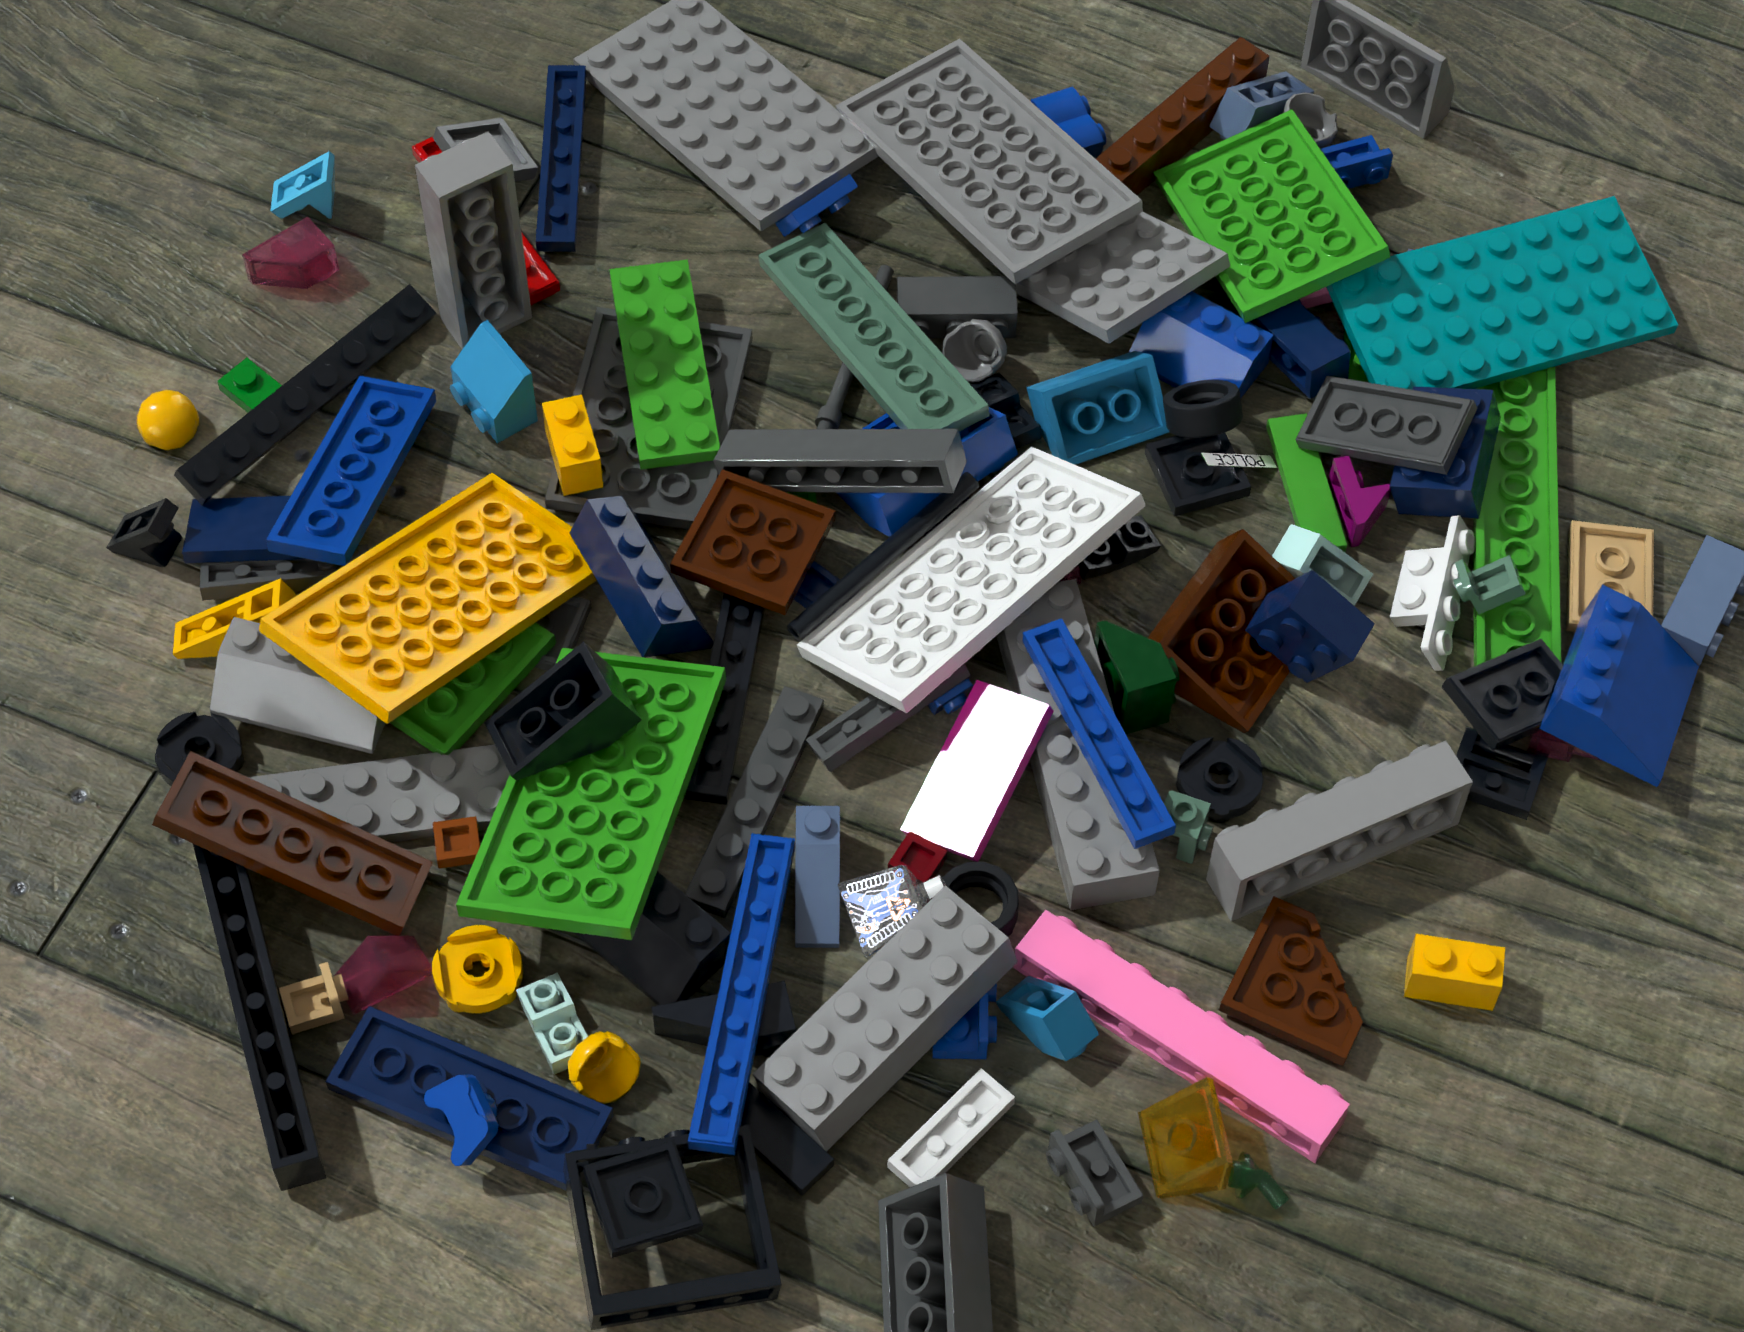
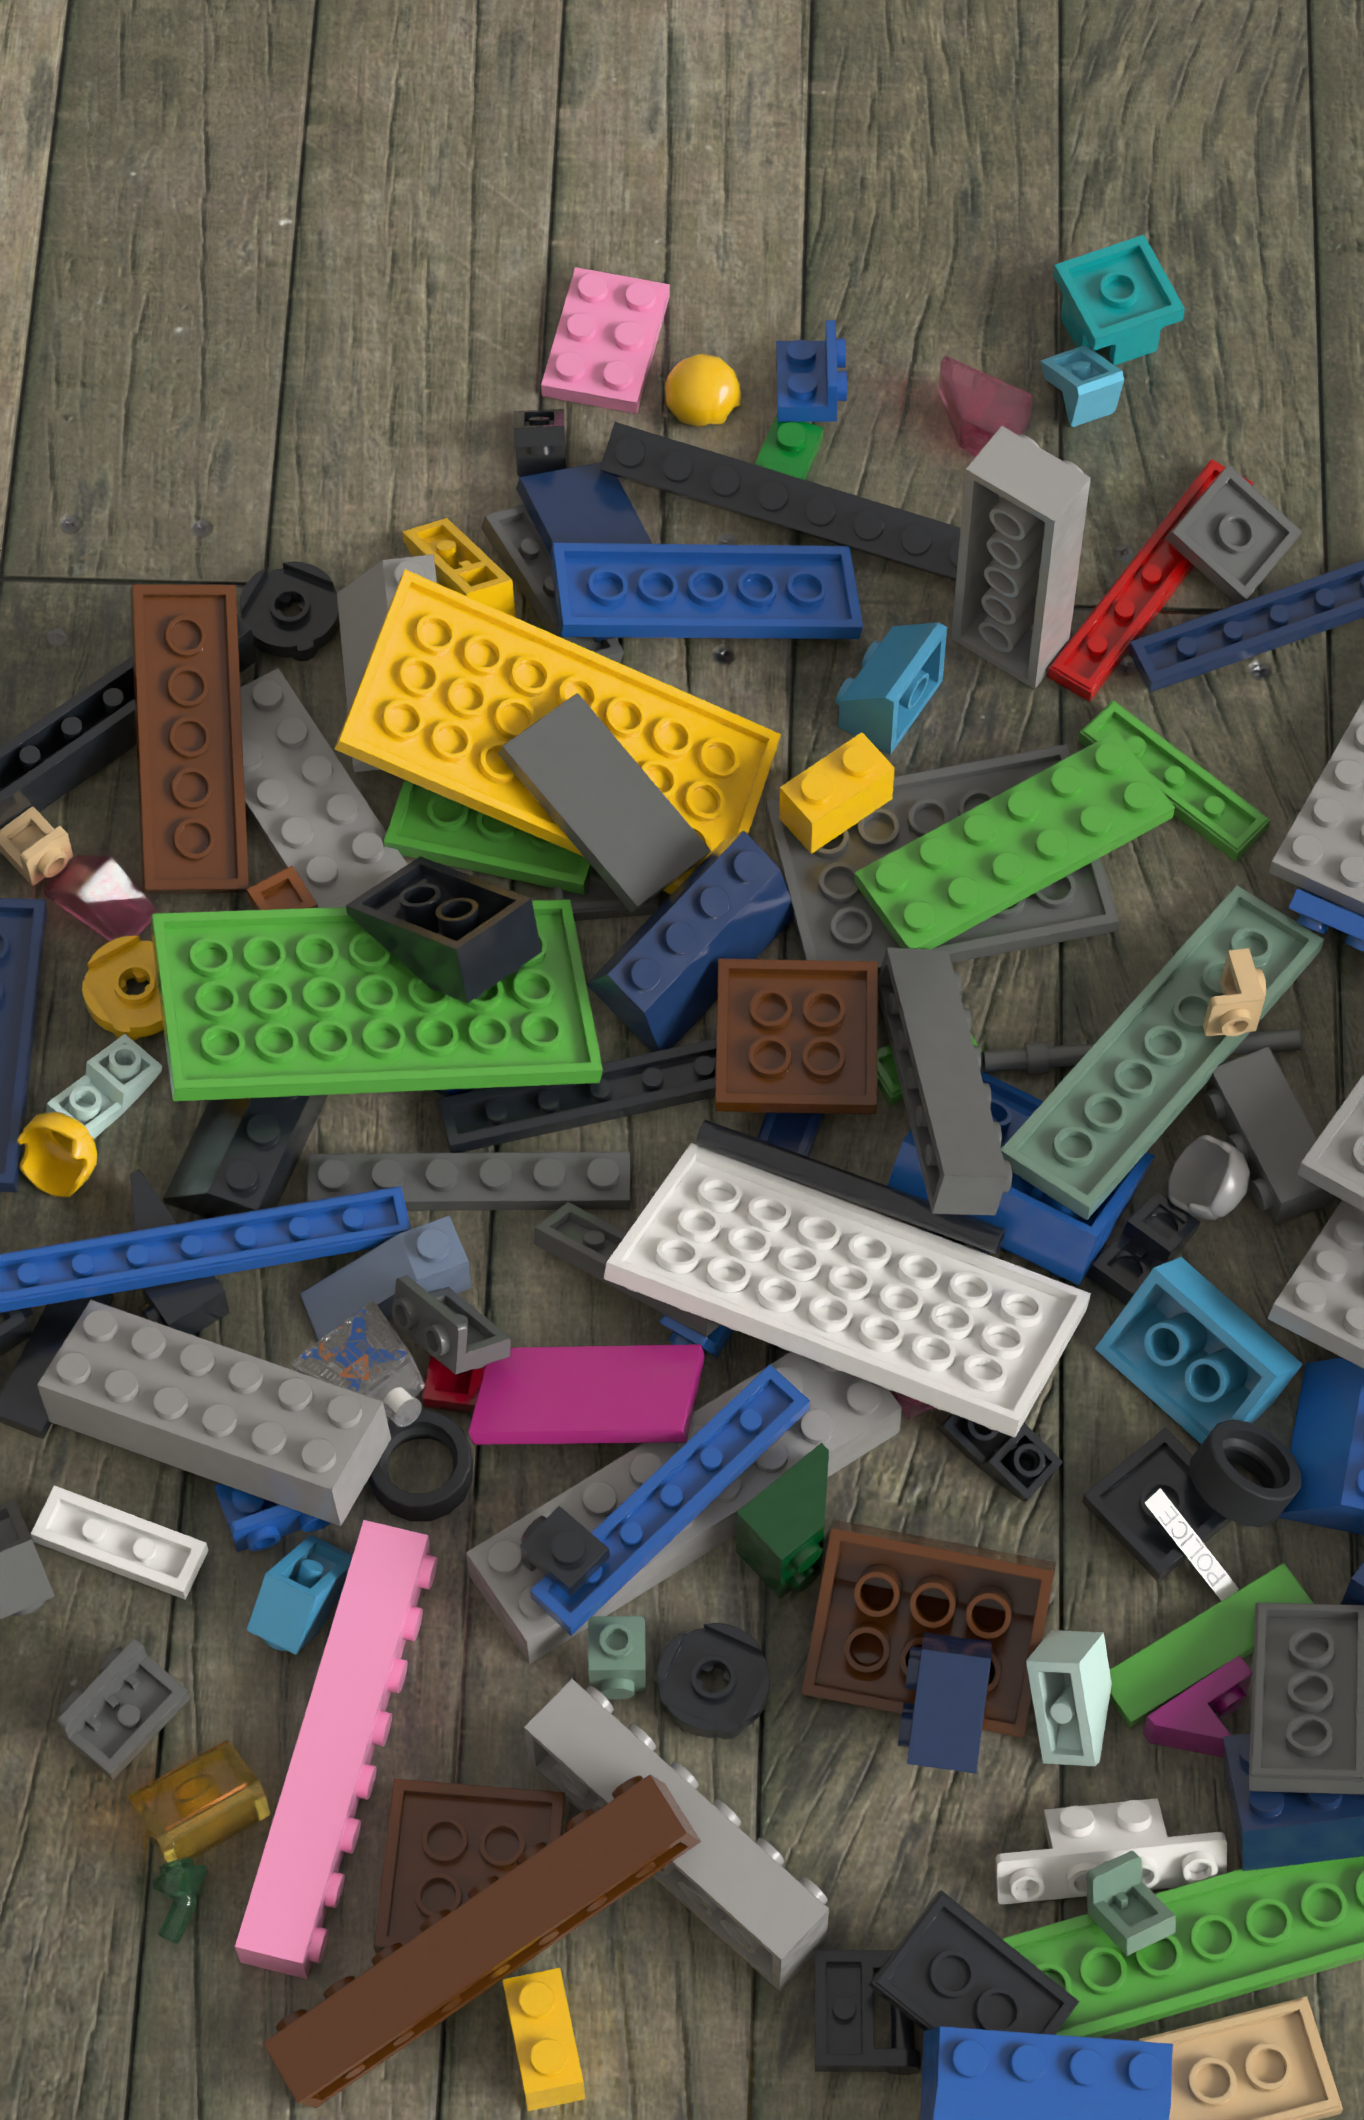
camera: 70 degrees right, 5 degrees up
none -> reddish brown brick [263,1775,701,2108]
none -> dark grey bracket [392,1275,511,1375]
none -> dark grey tile [497,693,711,913]
none -> black bracket [520,1506,610,1596]
none -> bright pink plate [541,267,670,414]
none -> blue bracket [776,320,847,422]
none -> teal panel [1053,234,1185,365]
none -> bright green tile [1078,700,1271,862]
none -> tan bracket [1203,948,1266,1036]

